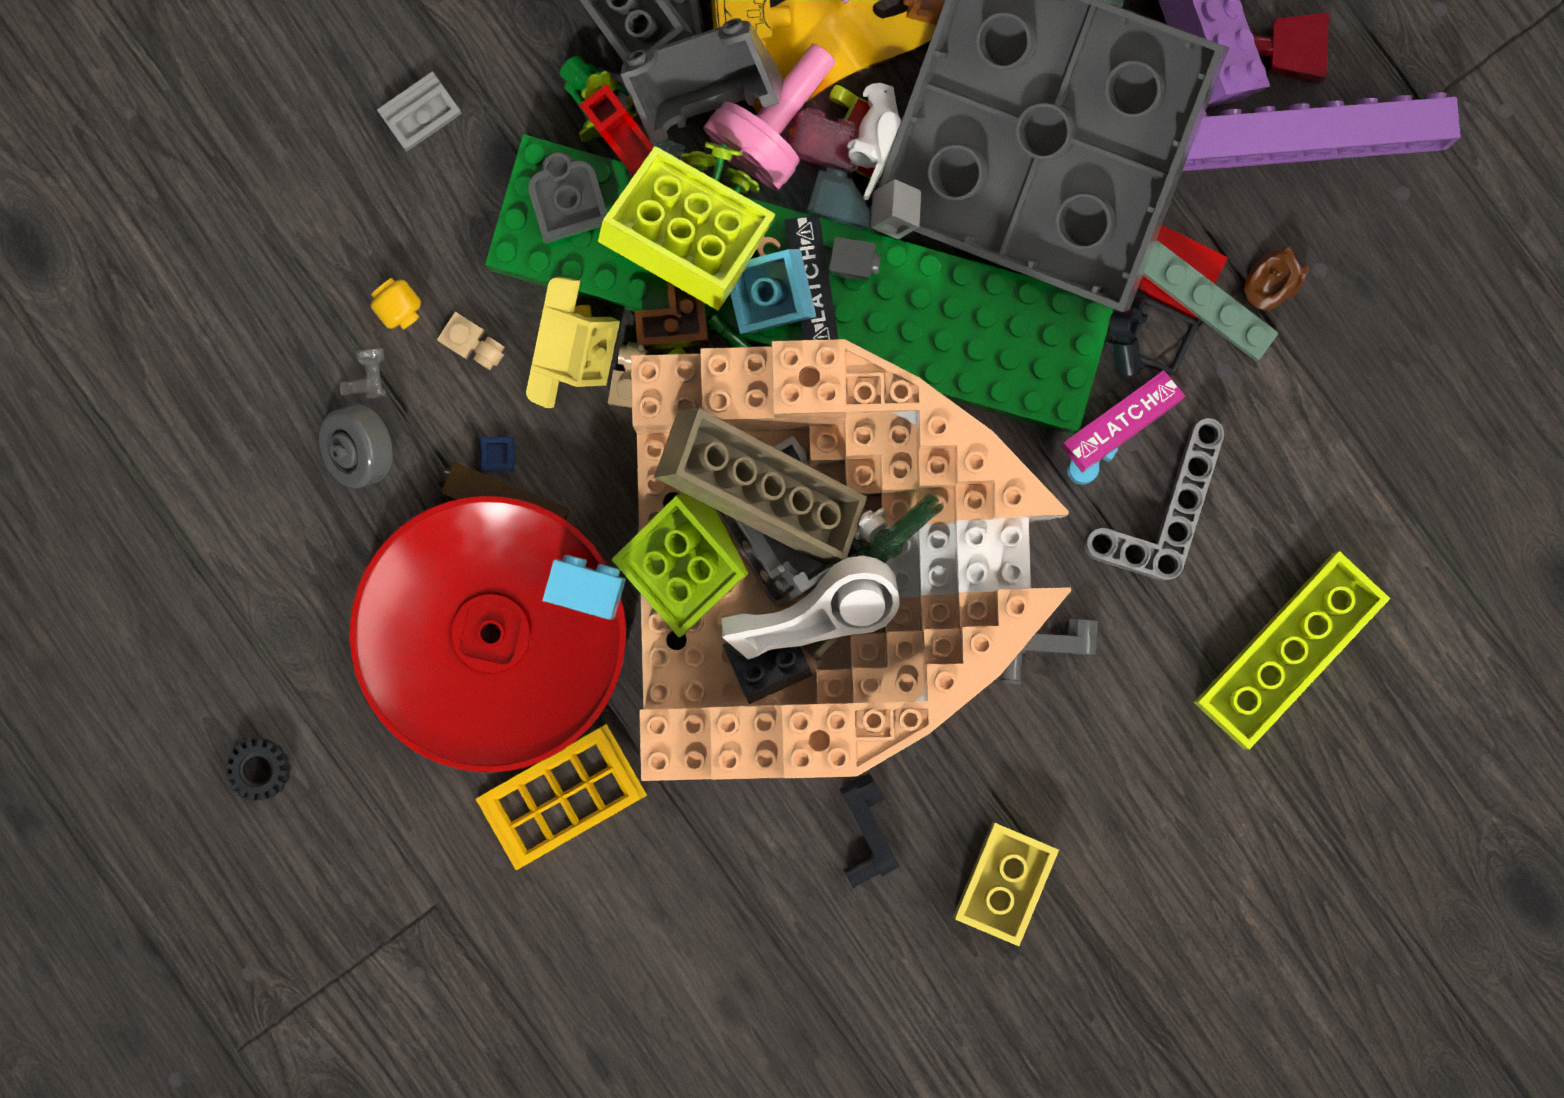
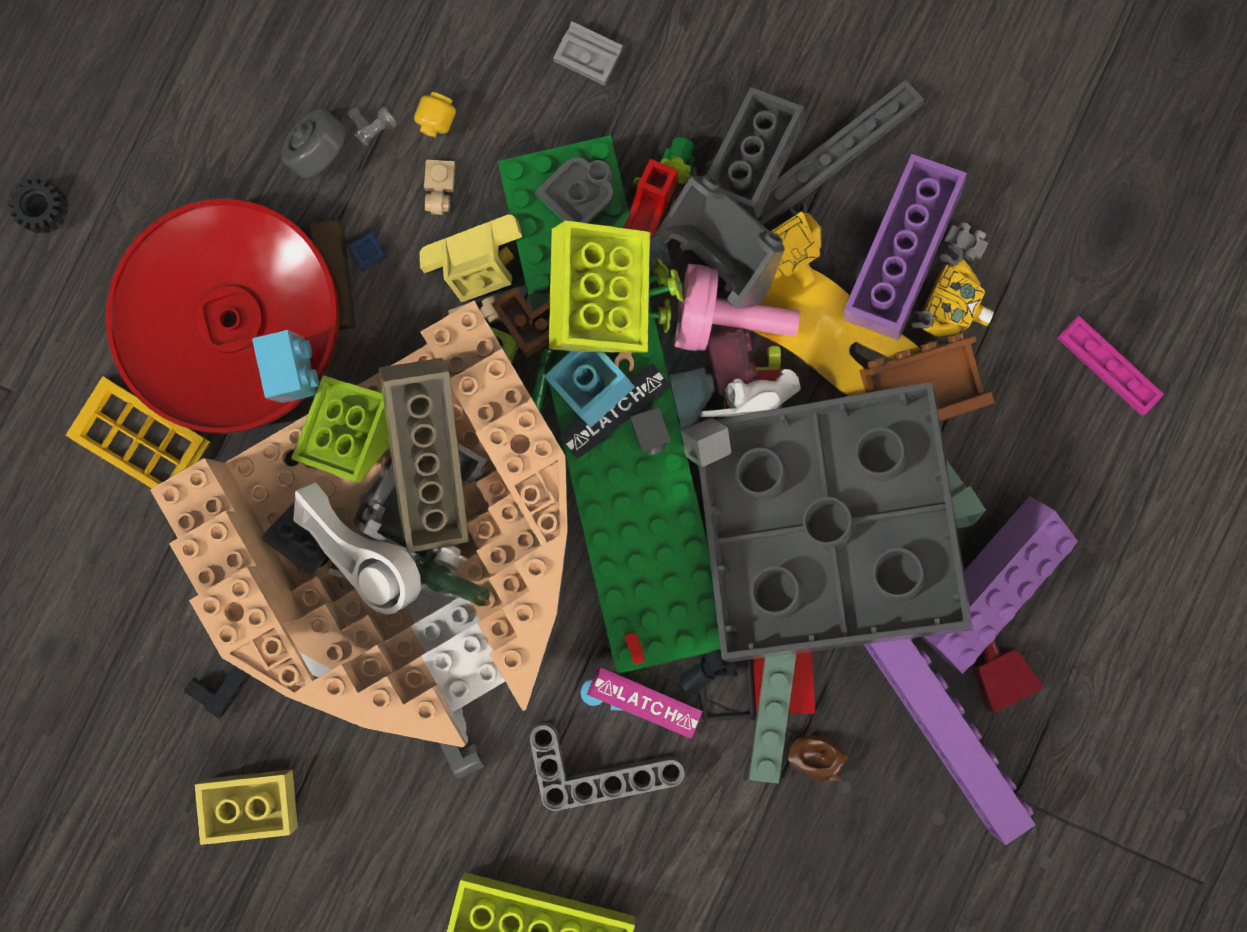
camera: 60 degrees right, 0 degrees up
none -> red tile [624,631,645,665]

